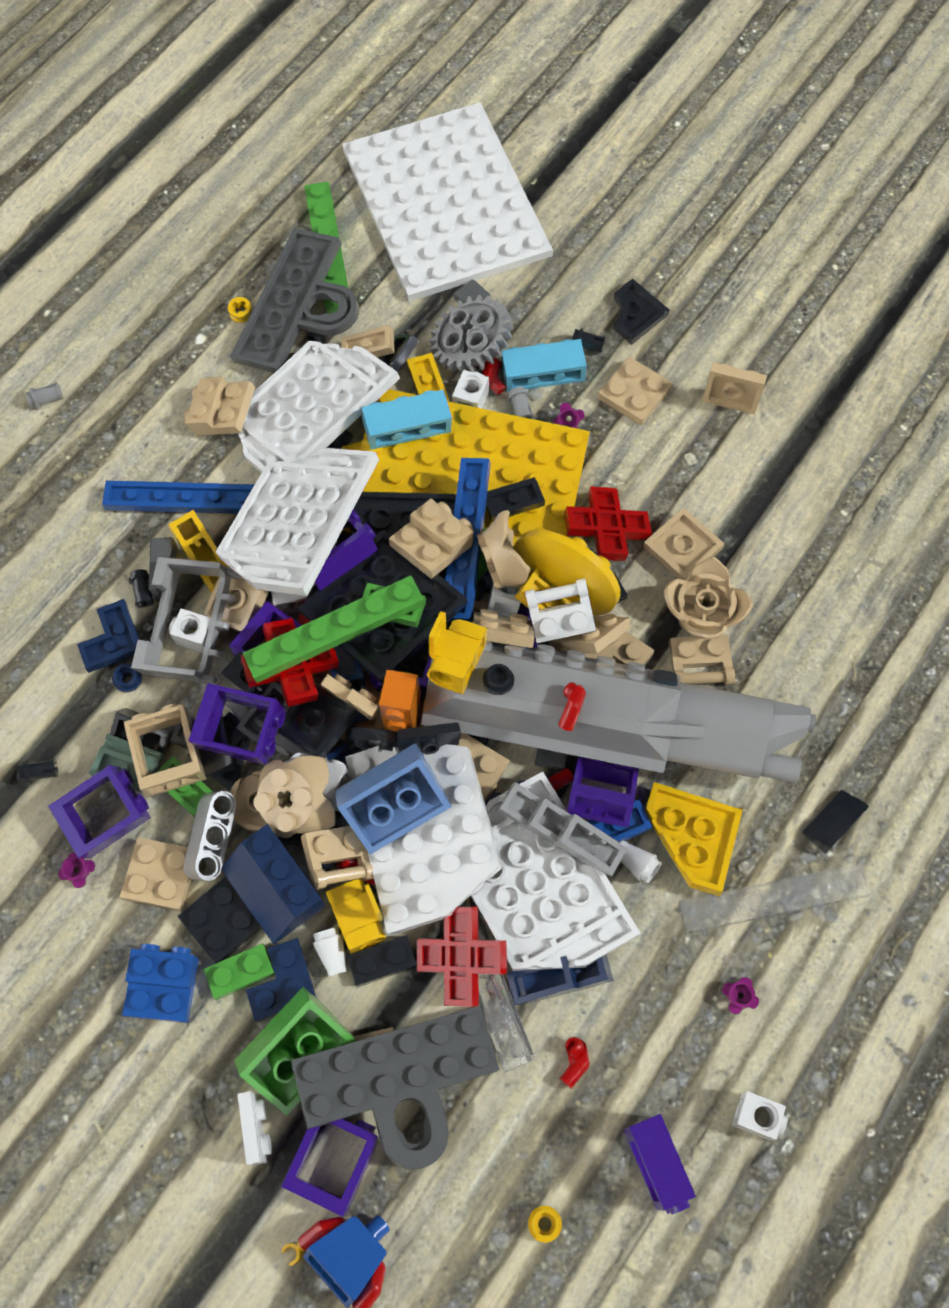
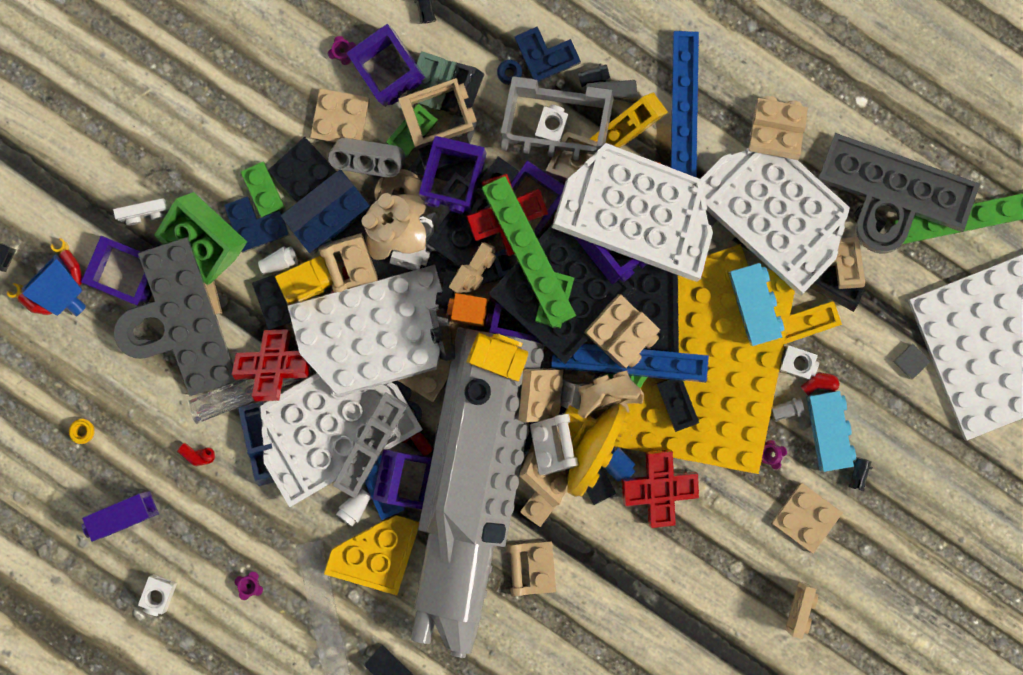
camera: 90 degrees right, 20 degrees up
blue plate [122,944,199,1023] -> none
yellow bush [228,297,252,323] -> none
medium blue slope [335,743,452,854] -> none
light grey gear [429,295,514,374] -> none
red arm [558,682,586,731] -> none
black tile [613,279,670,345] -> none
tan plate [643,508,725,580] -> none
tan brick [664,557,754,639] -> none

